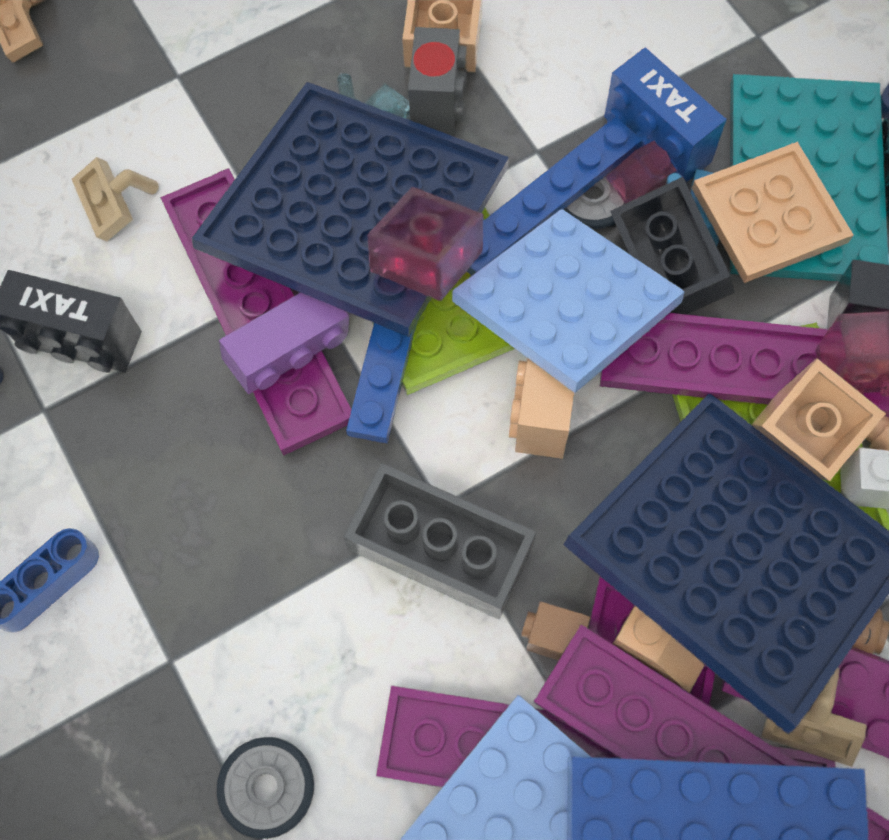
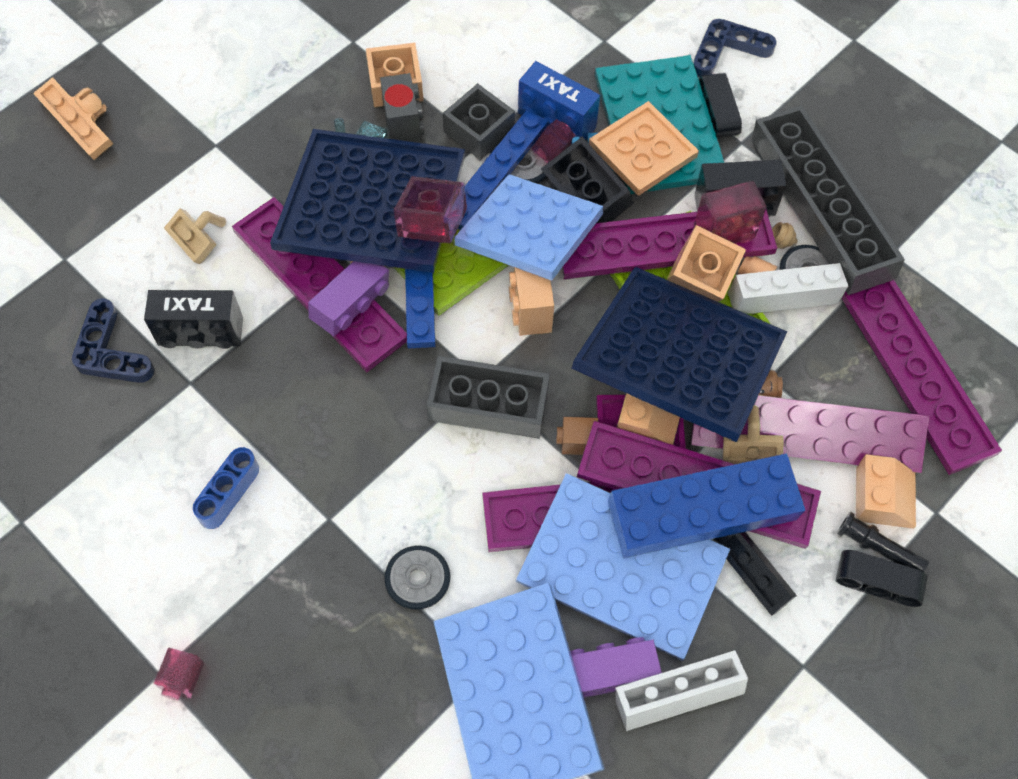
camera: 20 degrees left, 5 degrees down
none -> dark grey brick [443,83,515,160]

